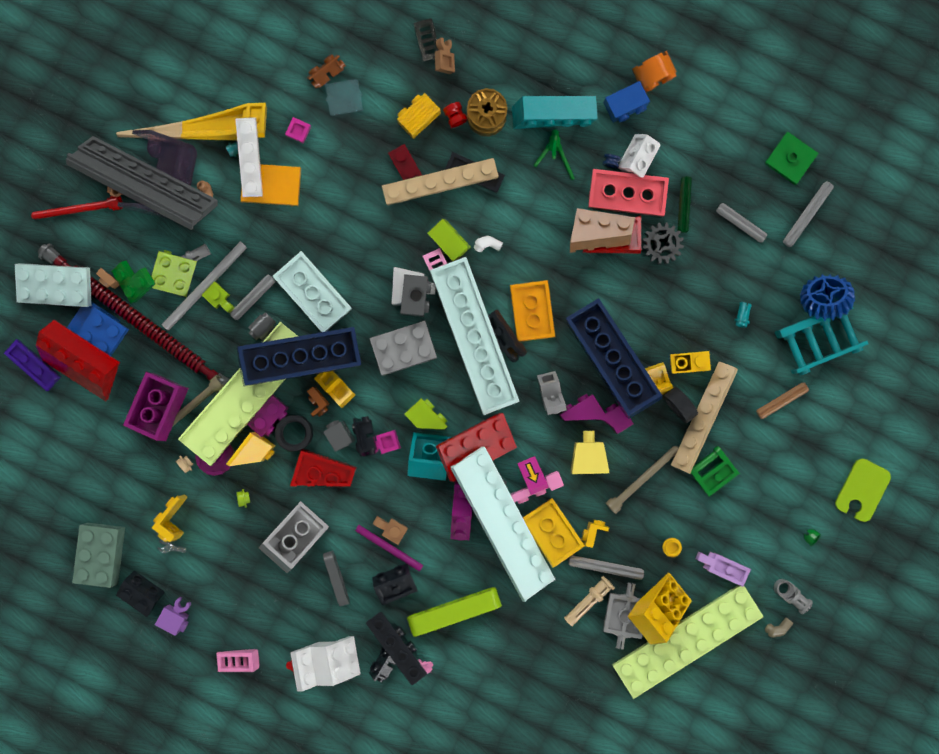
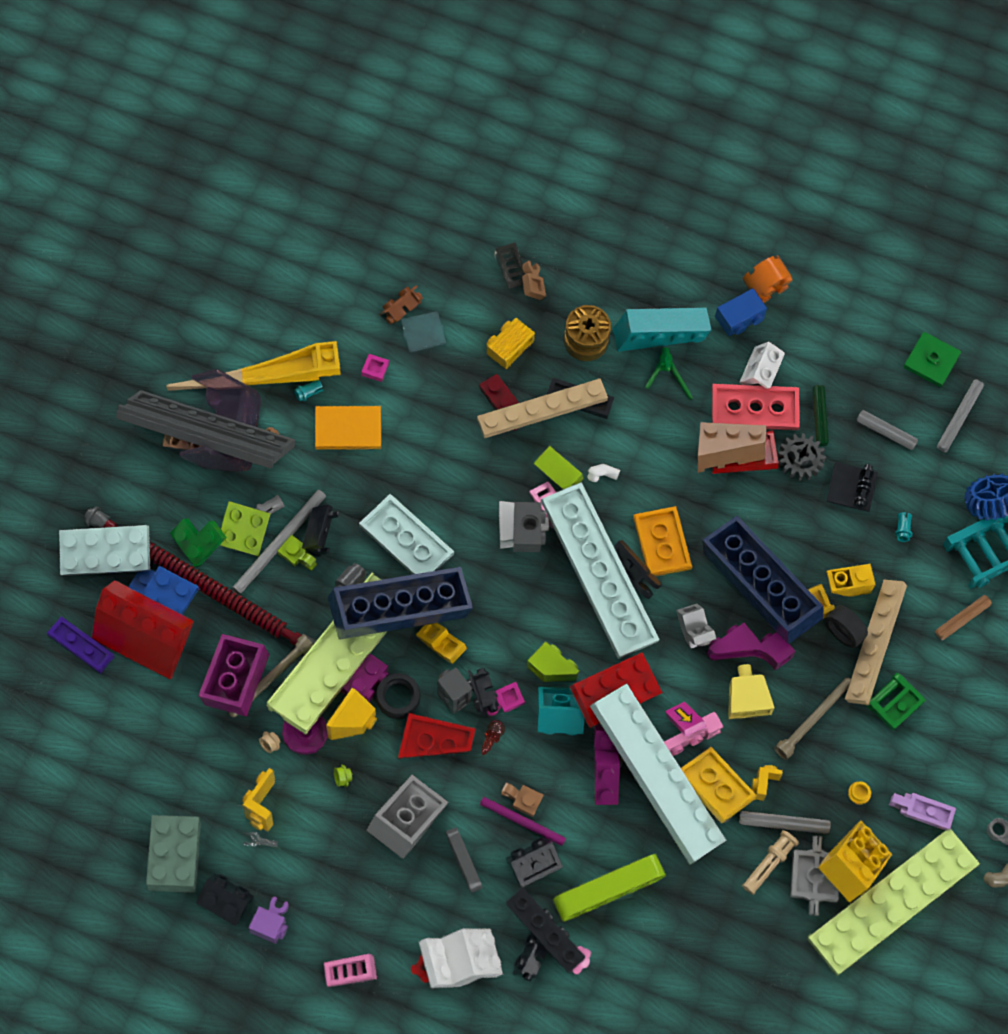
camera: 10 degrees left, 20 degrees down
red piece [31,196,123,219] -> none
medium nougat plate [96,268,119,289] -> none
light grey axle [230,274,275,320] -> none
white plate [235,117,263,197] -> none
dark orange bracket [307,387,330,417] -> none
light grey brick [370,321,437,376] -> none
red wheel [443,102,468,128] -> none
dark blue bush [602,154,621,169] -> none
none -> black hinge [302,504,339,557]
none -> clear red bar [481,720,505,755]
none -> black hinge [826,462,878,512]

